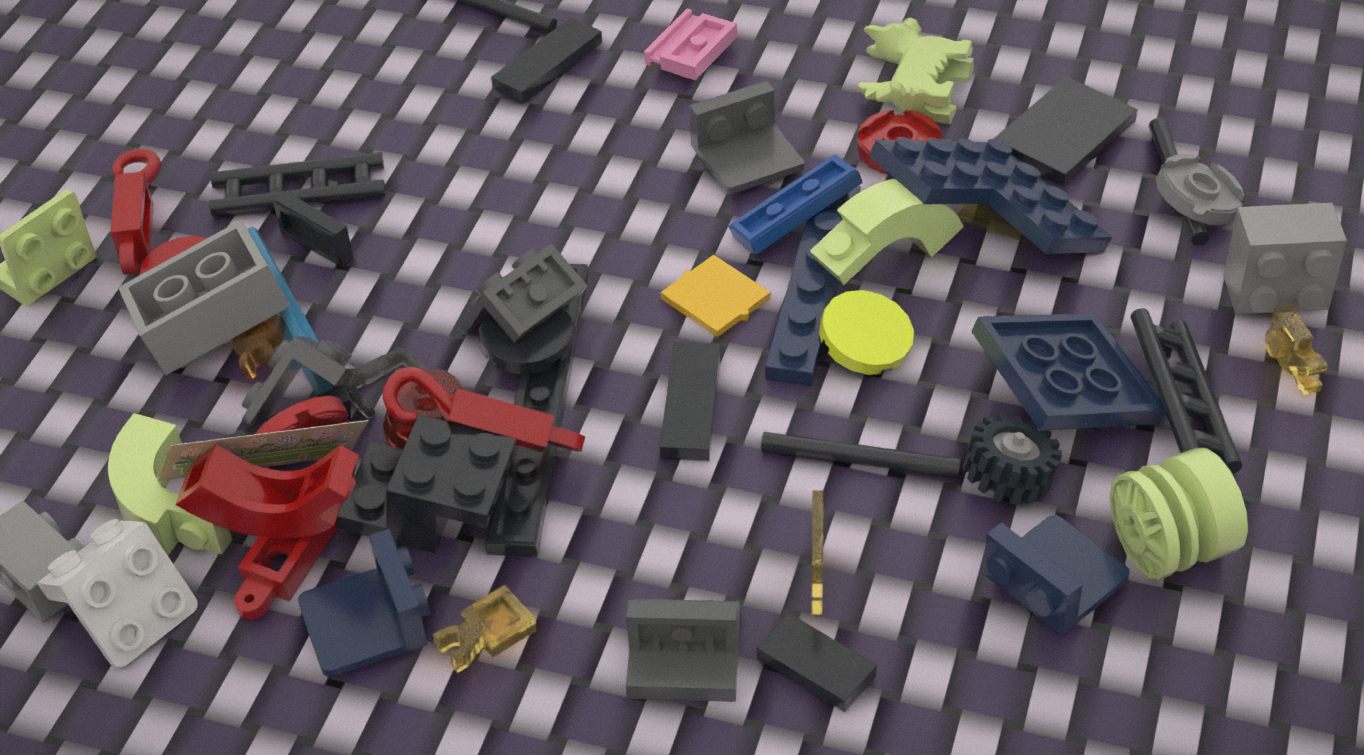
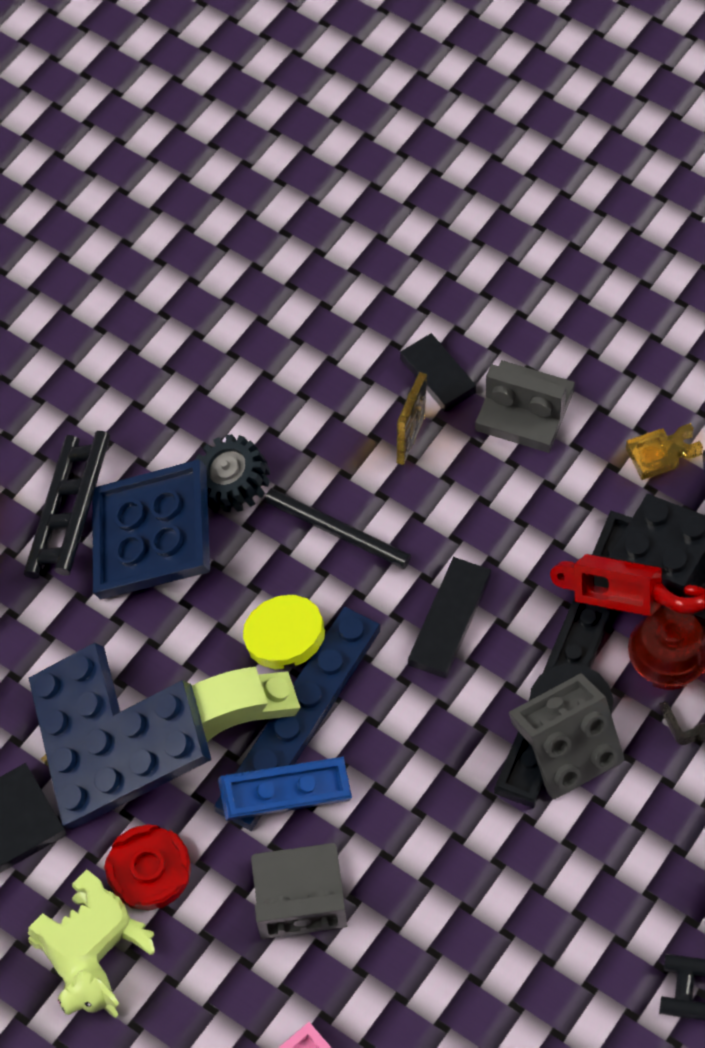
camera: 160 degrees left, 15 degrees up
yellow piece [660,255,771,338] -> none
dark blue bracket [982,515,1130,636] -> none
yellowish green wheel [1109,448,1248,580] -> none

